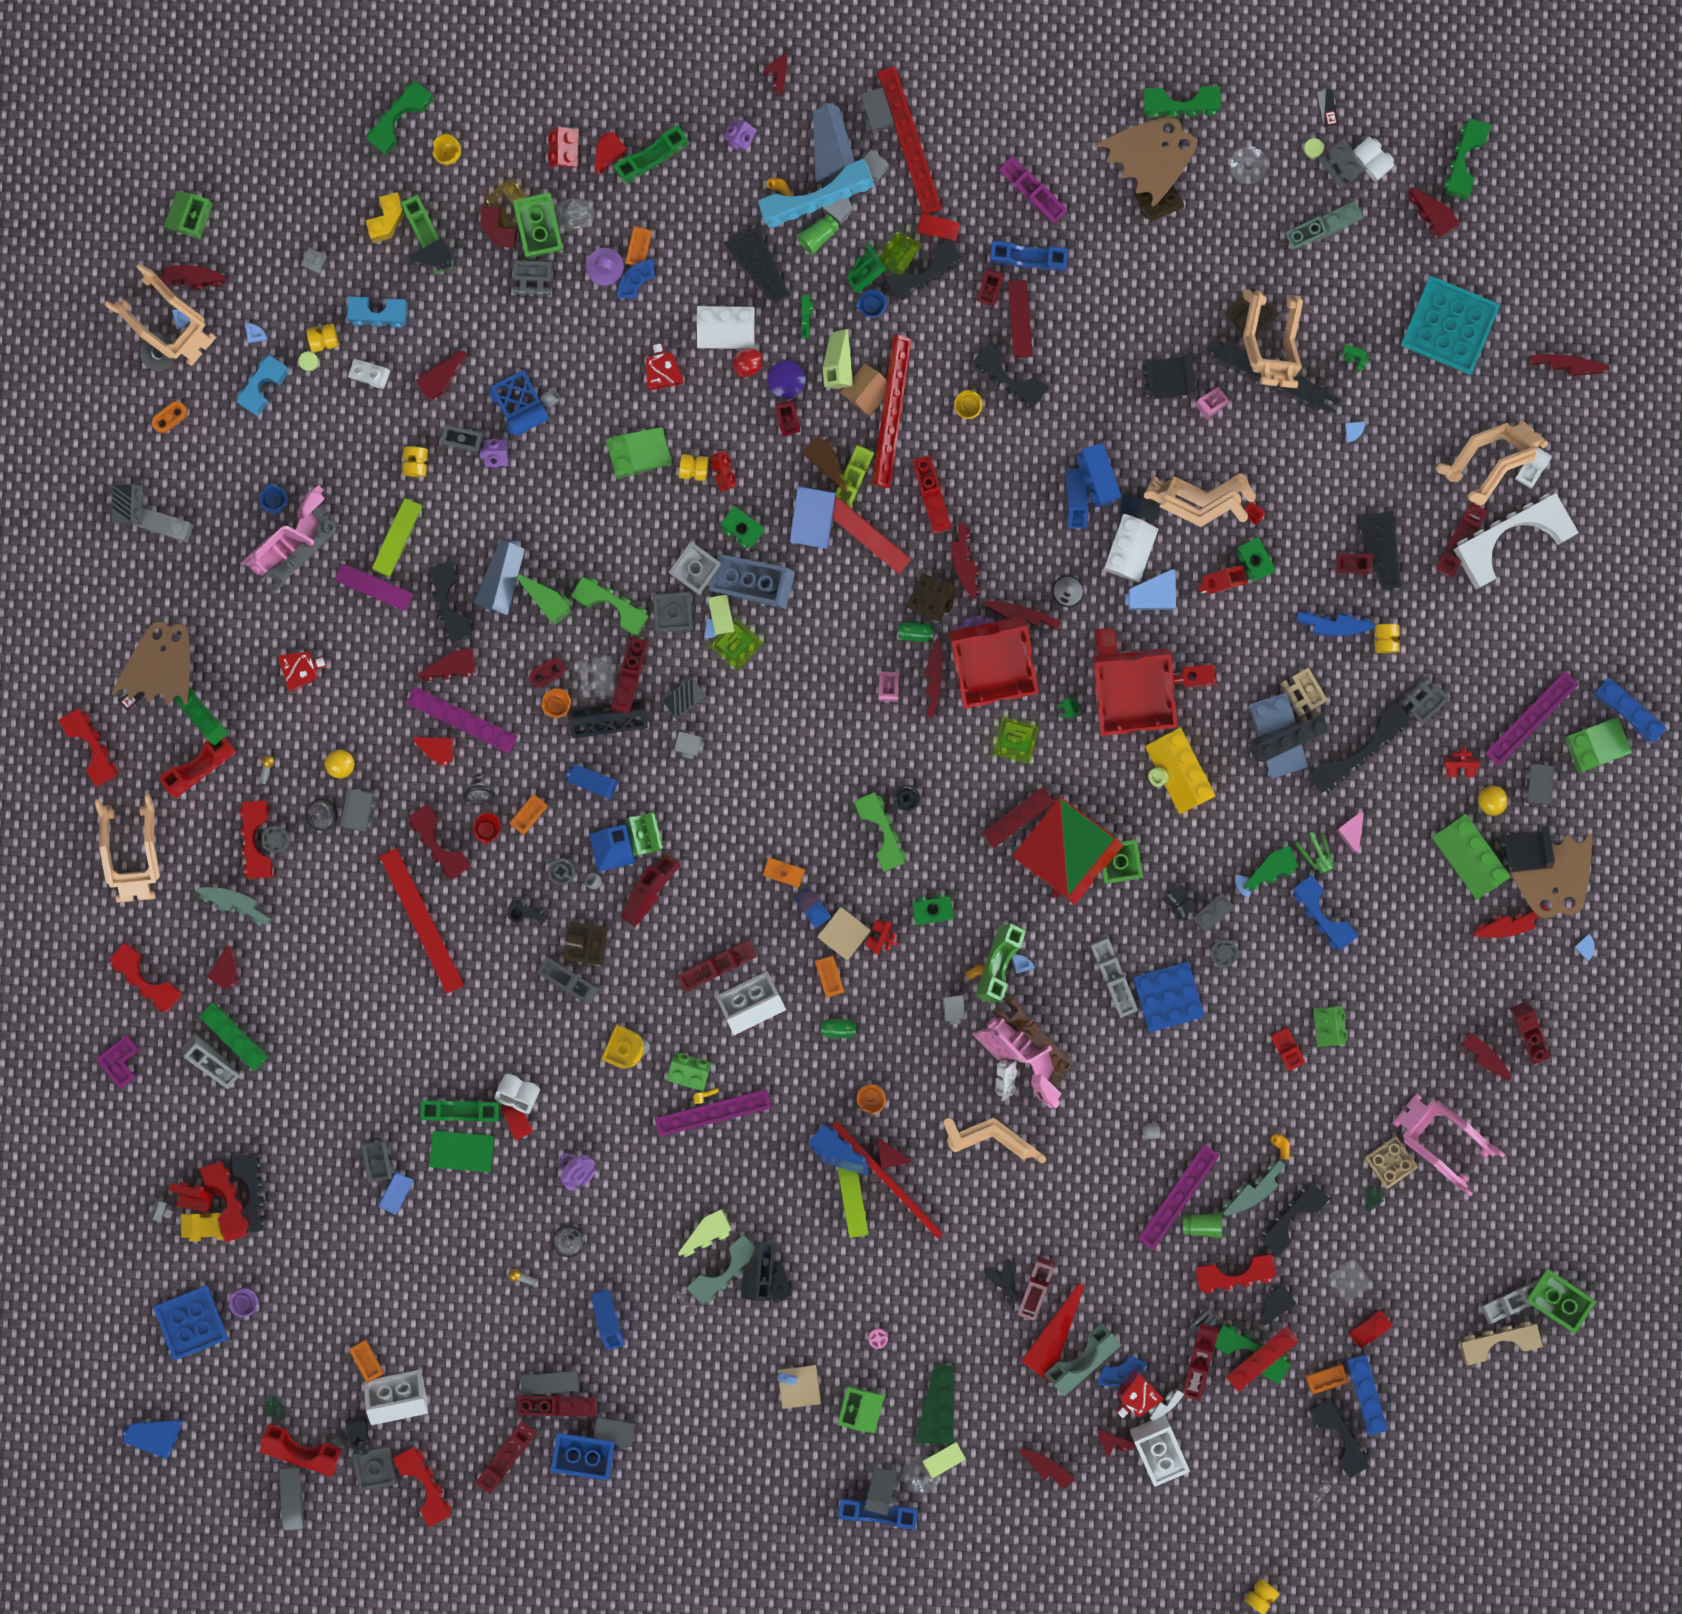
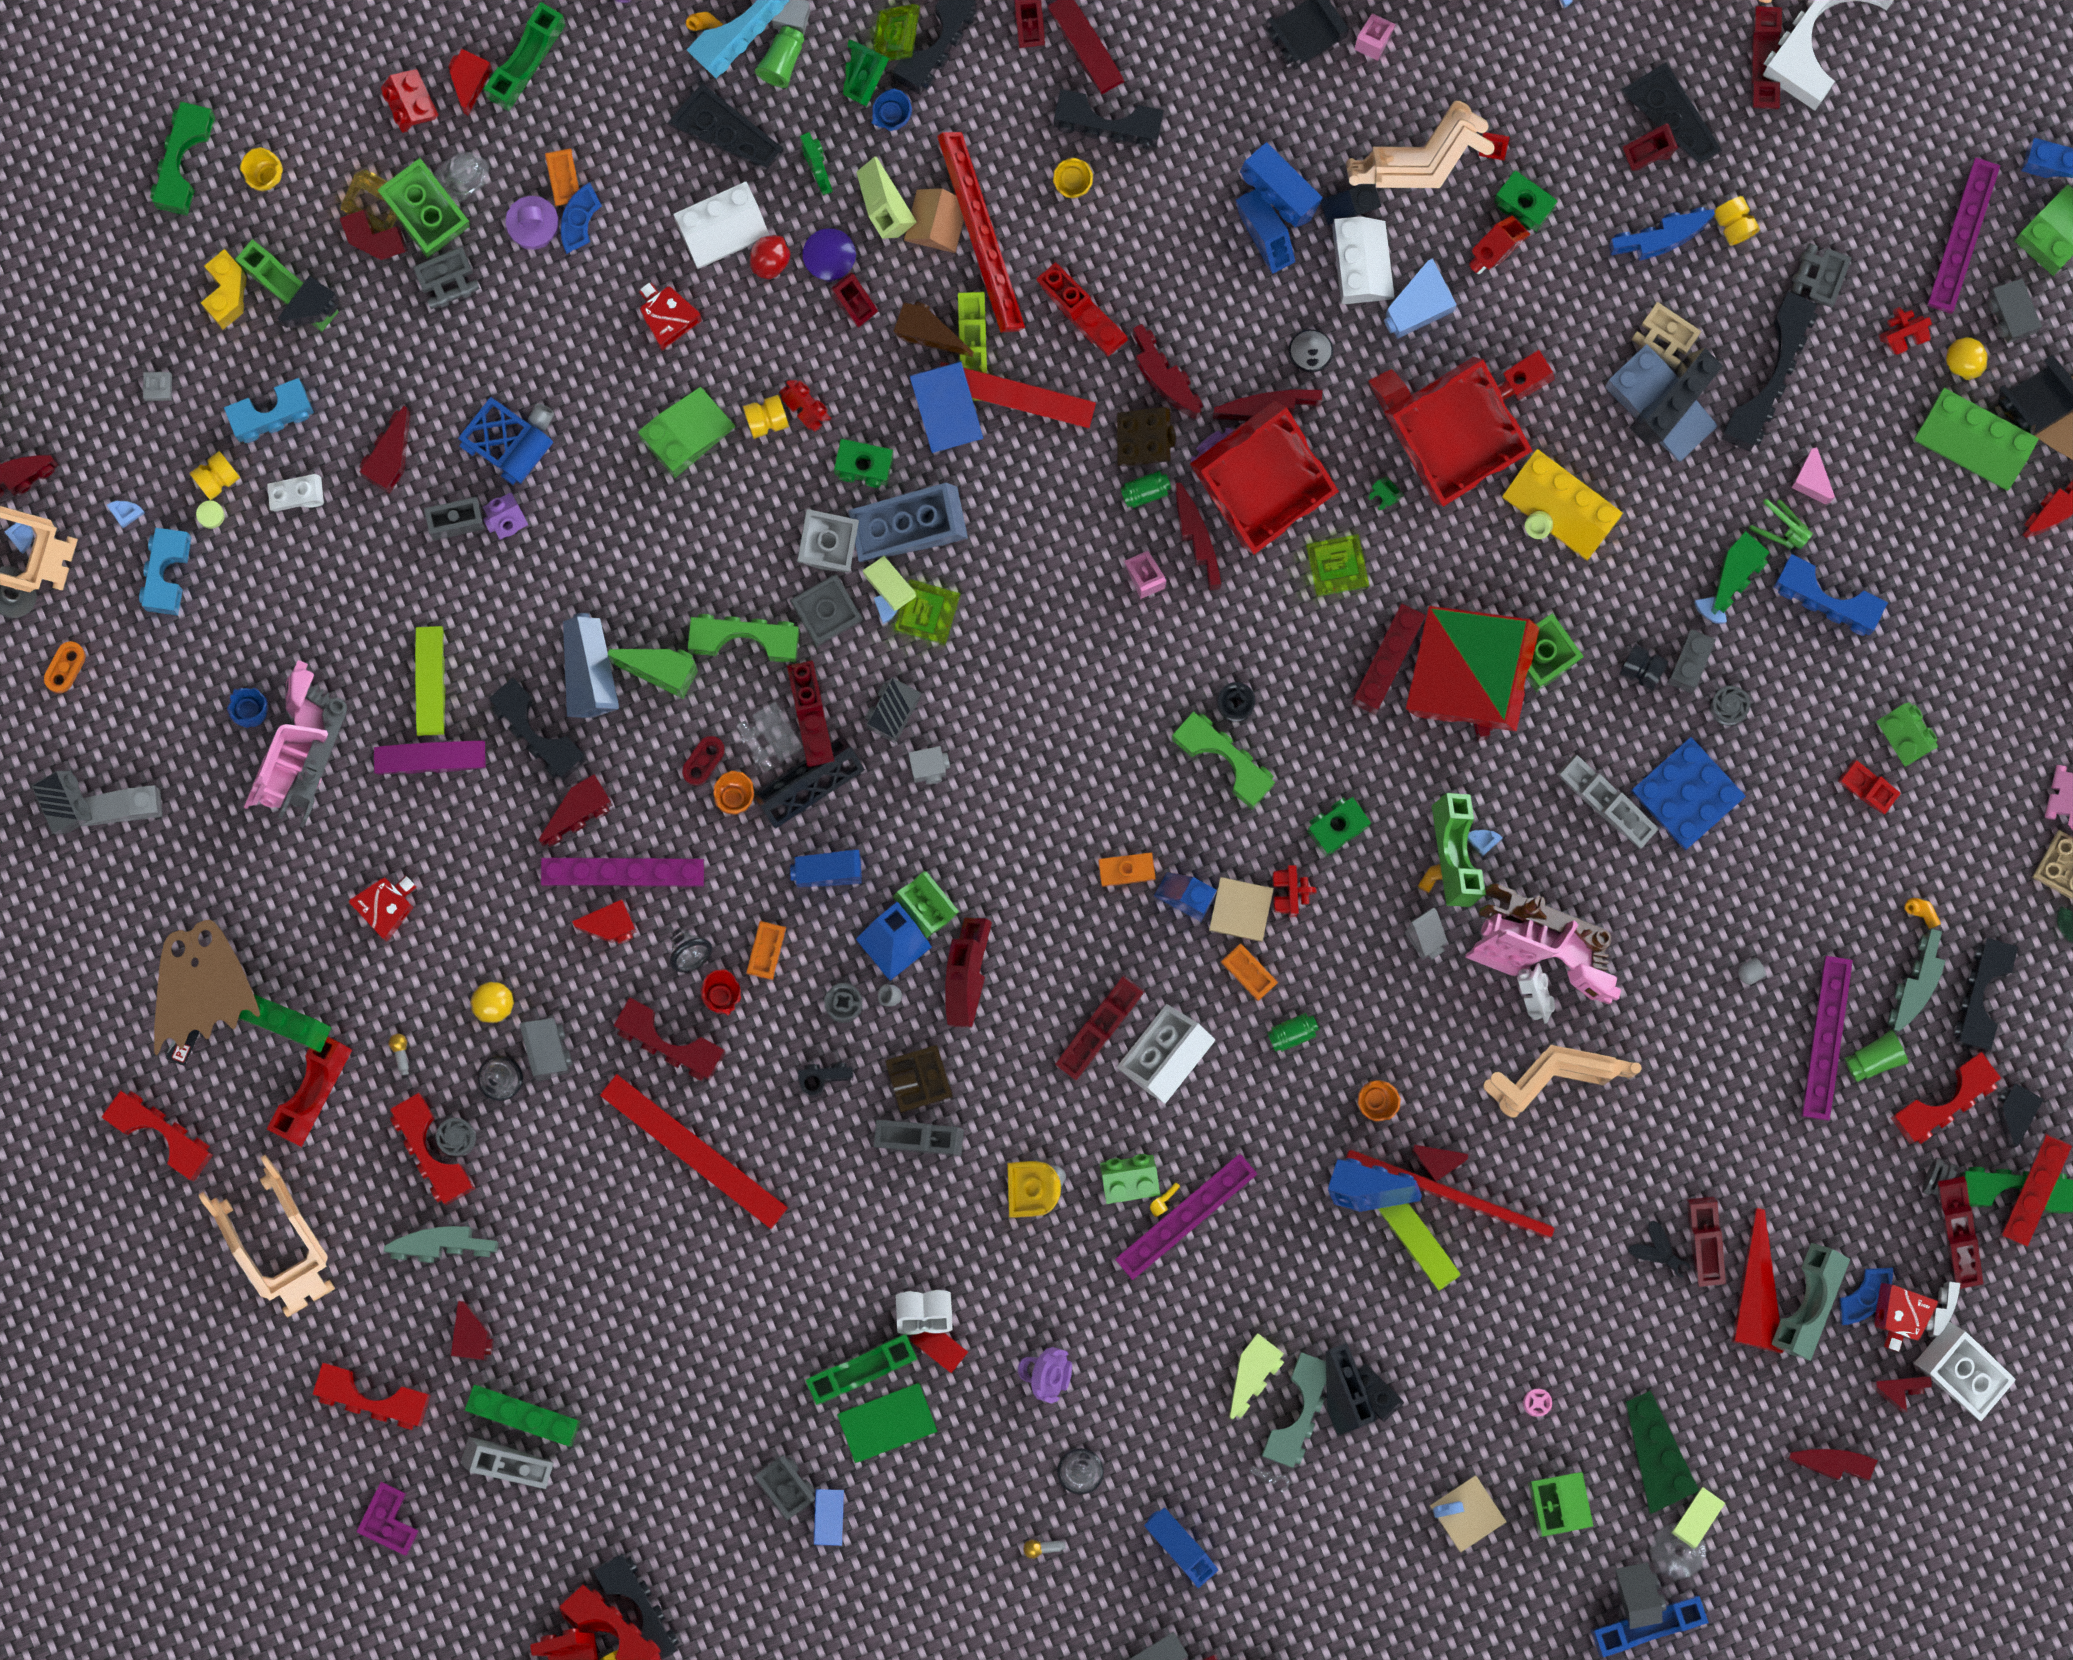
camera: 30 degrees left, 5 degrees down
yellow wheel [401,447,428,477] -> none

